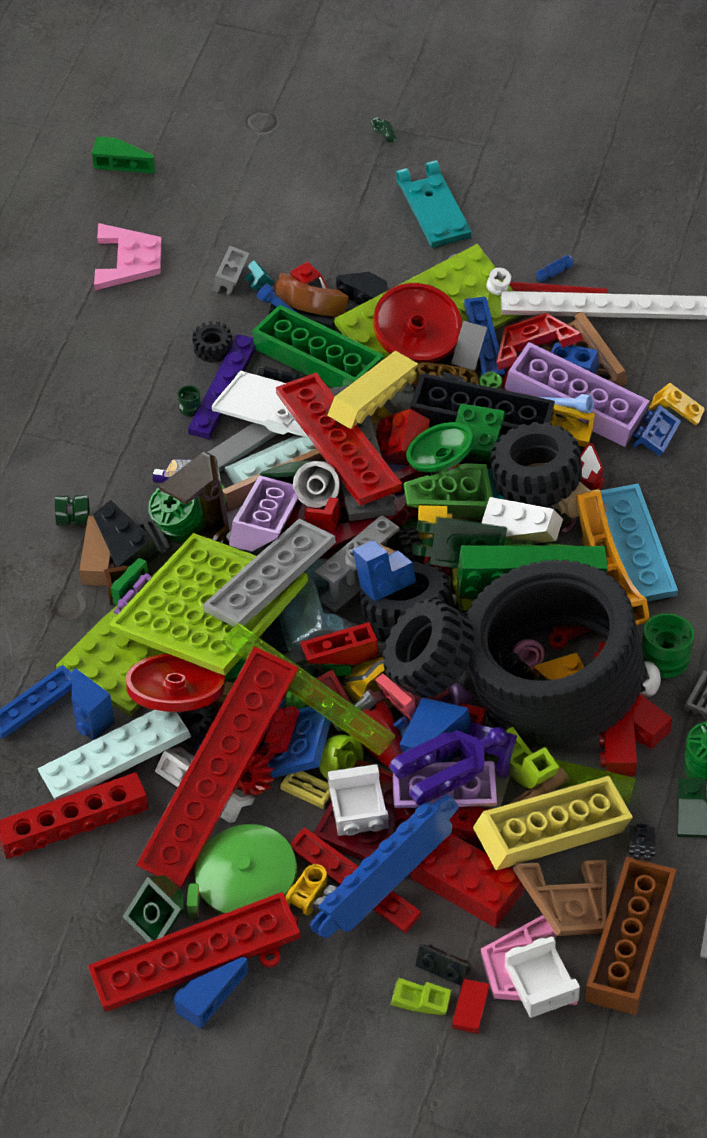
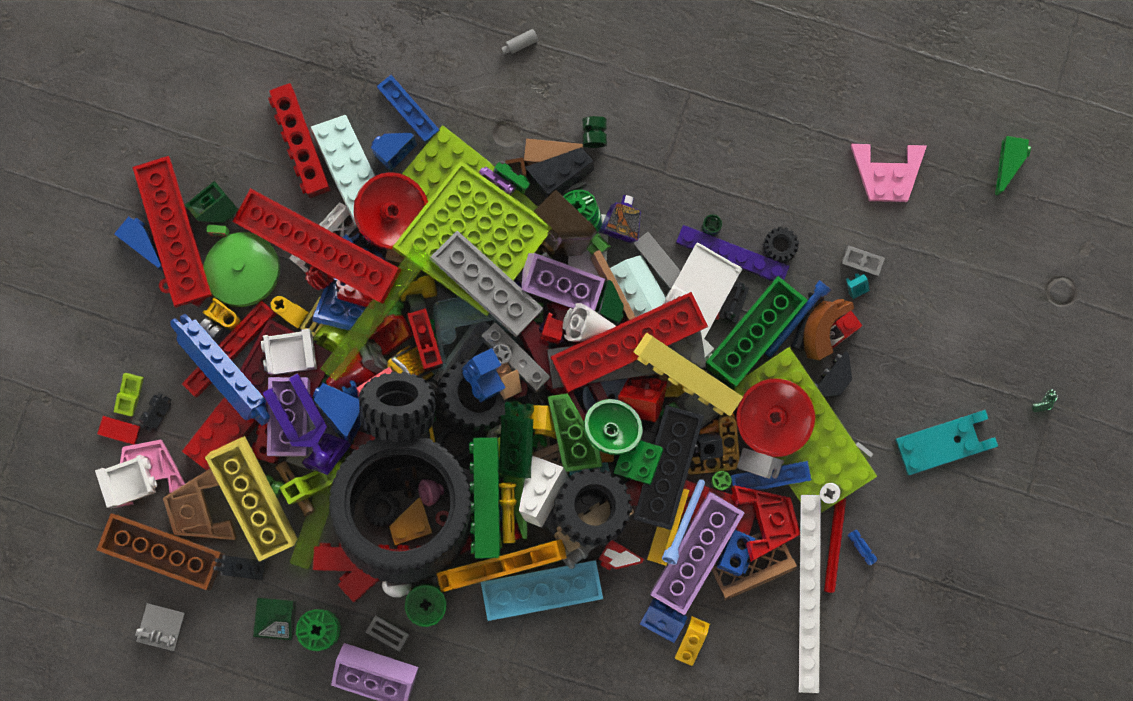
camera: 90 degrees right, 30 degrees up
none -> yellow piece [271,296,309,328]

